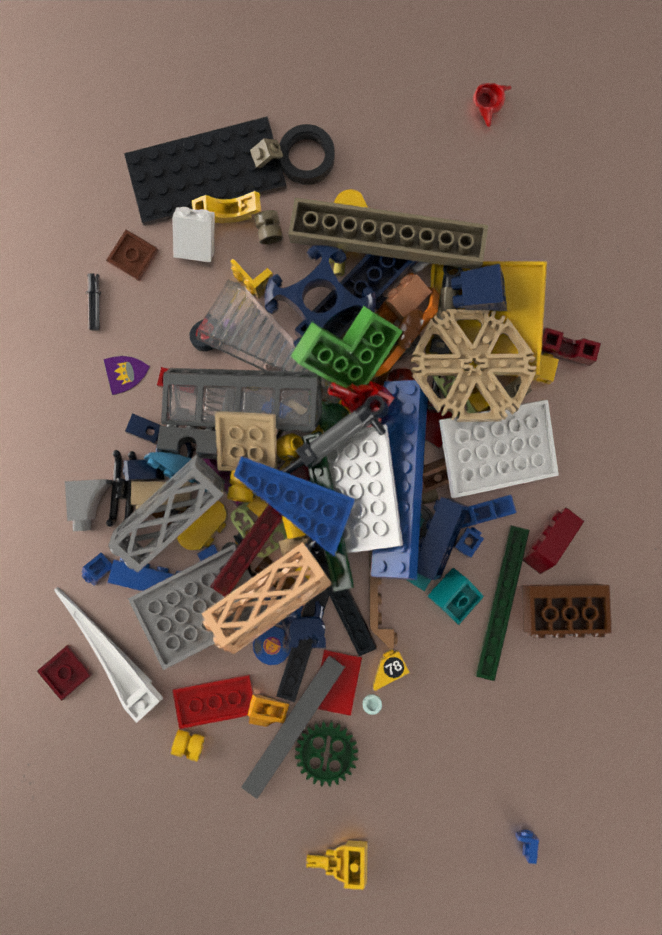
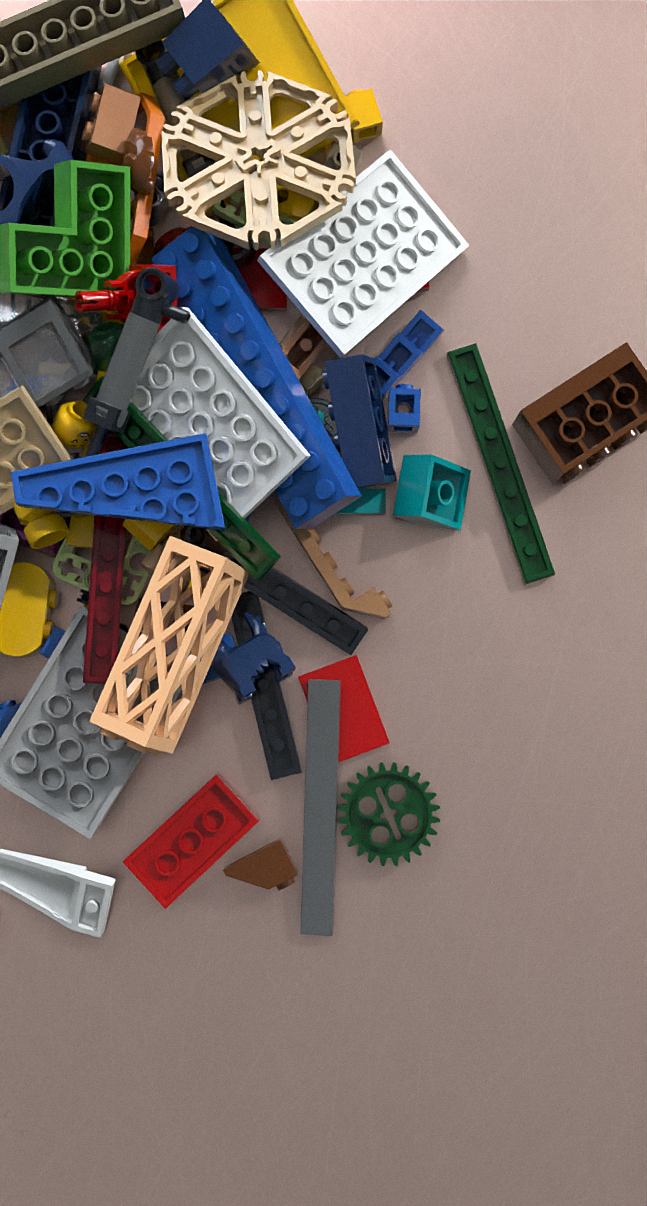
camera: 30 degrees left, 0 degrees up
yellow wheel [171,729,205,762] -> none
light orange slope [248,695,290,727] -> none
blue tile [253,626,291,665] -> none
yellow brick [306,840,368,890] -> none
light aqua tile [362,694,382,715] -> none
yellow slope [372,649,410,691] -> none
dark red wedge [523,507,585,574] -> none
dark red arch [542,327,601,366] -> none
none -> reddish brown slope [223,838,298,891]

